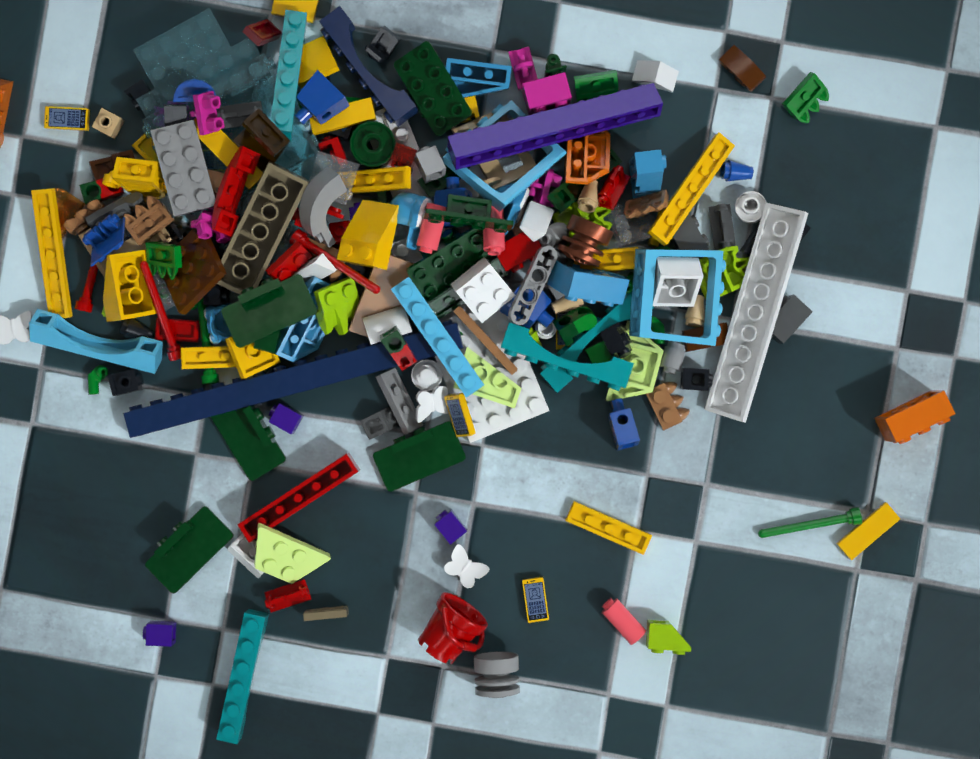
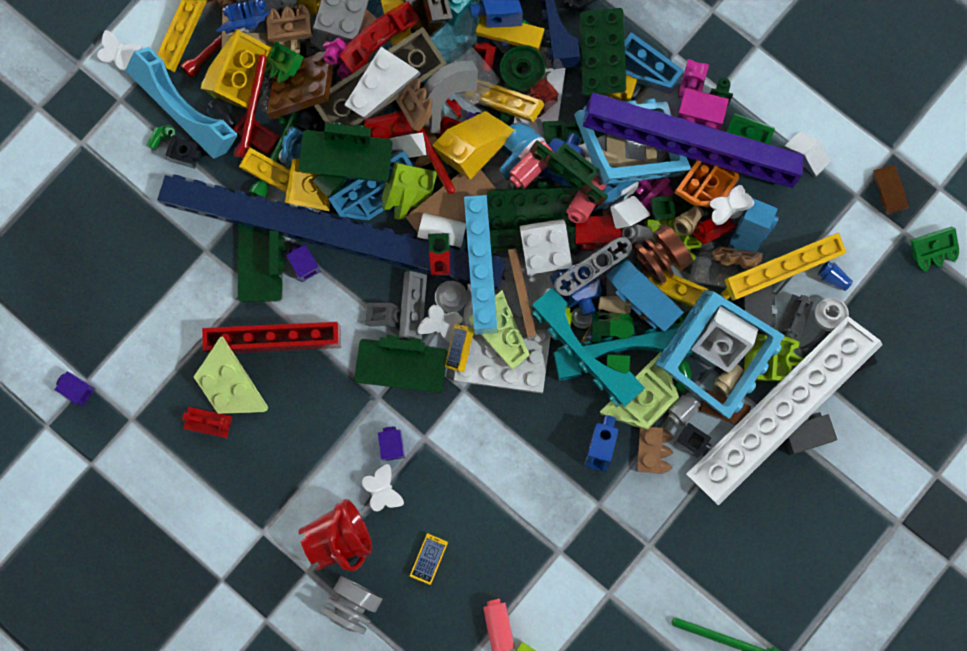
camera: 35 degrees right, 10 degrees down
dark green bracket [145,506,234,594] -> none
teal arch [216,609,269,744] -> none
white slope [228,533,264,578] -> none
dark tan tile [303,606,349,621] -> none
light grey brick [415,145,446,184] -> none
yellow tile [565,501,652,555] -> none
black brick [600,322,632,359] -> none
orange brick [874,390,956,444] -> none
none -> white wedge [345,47,421,119]
none -> medium nougat plate [396,78,432,131]
none -> white animal [710,185,754,225]

